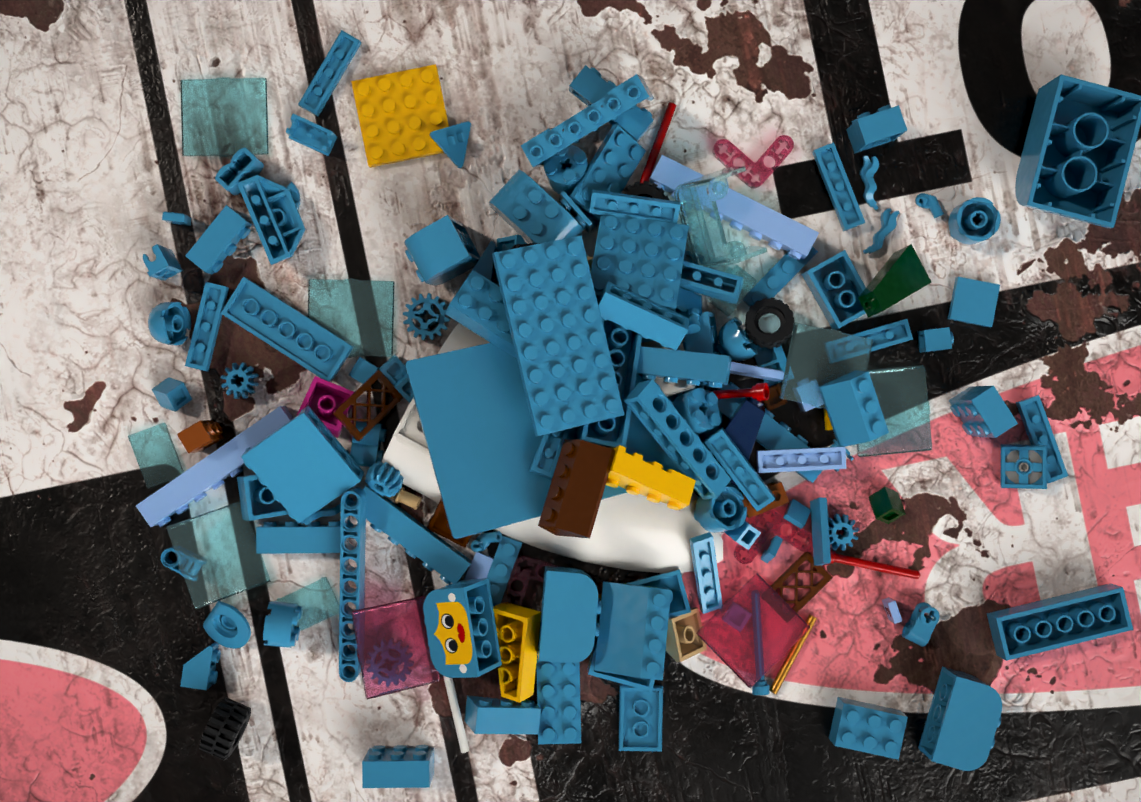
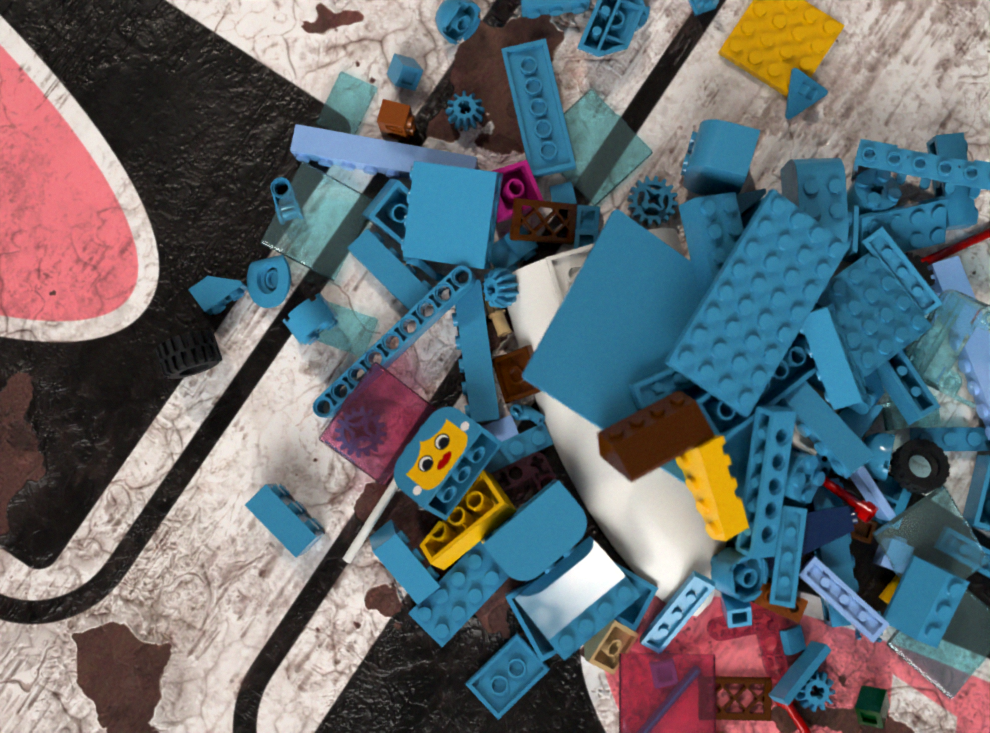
camera: 50 degrees right, 5 degrees down
dark azure plate [185,282,229,371] -> none
dark azure tile [760,536,783,563] -> none

